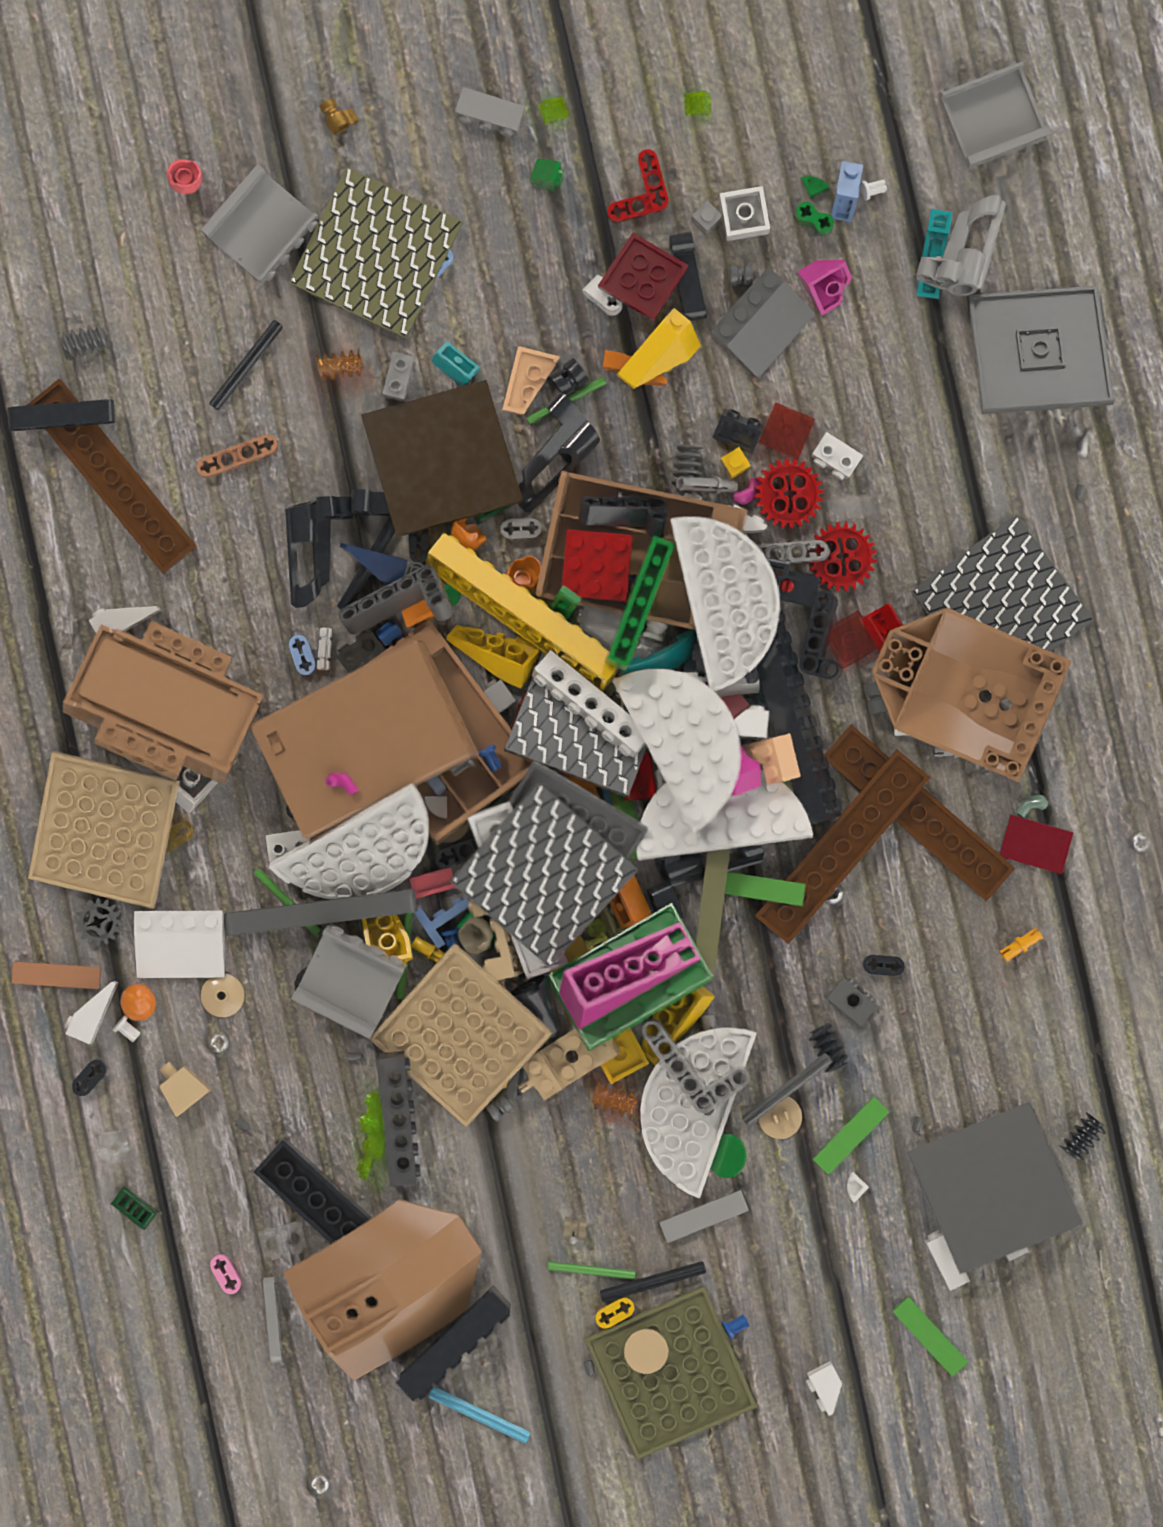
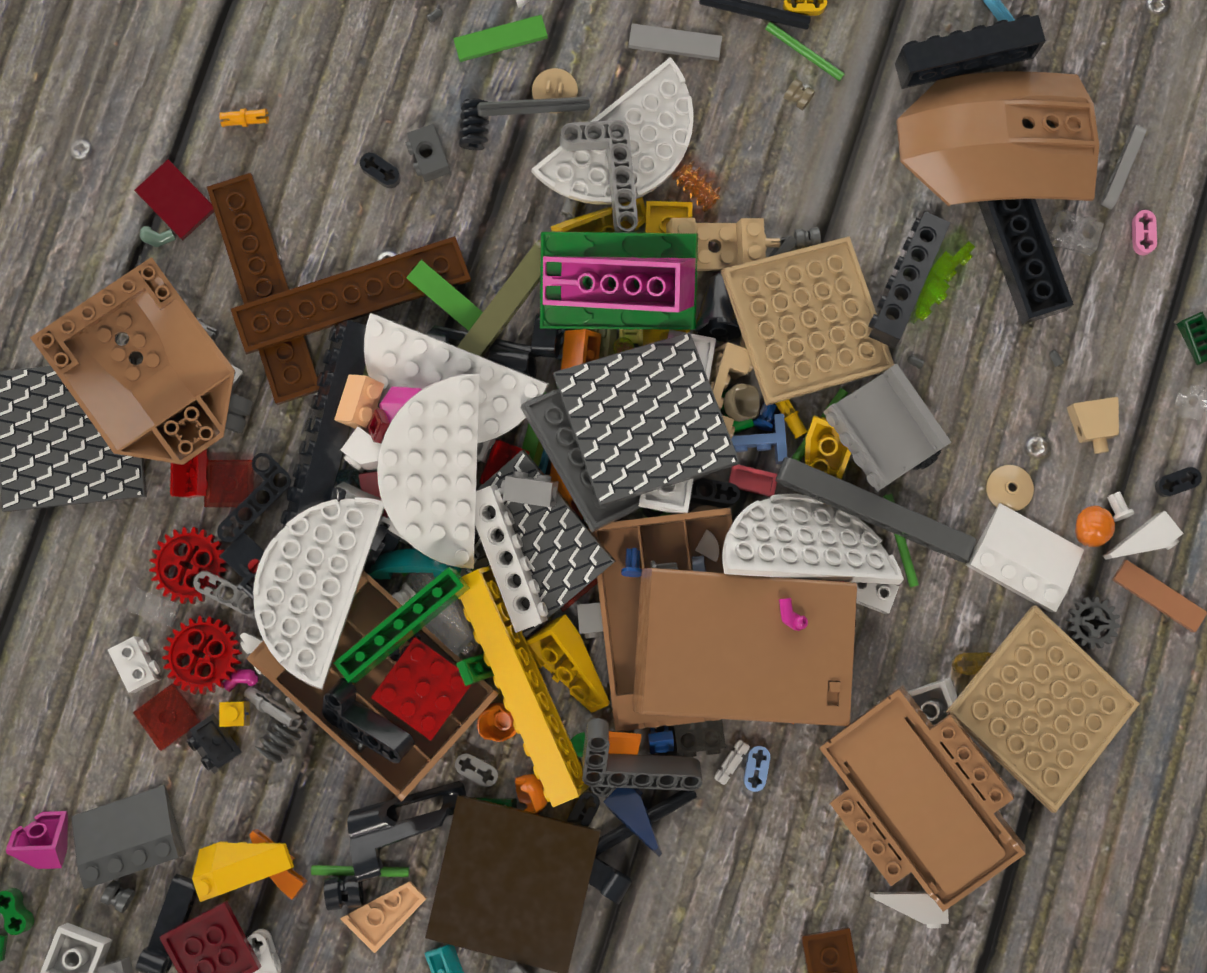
camera: 150 degrees left, 5 degrees down
black panel [285,496,353,608] -> none
green piece [711,1134,747,1178] -> none
none -> dark red tile [367,408,390,444]
none -> light grey brick [500,471,558,507]

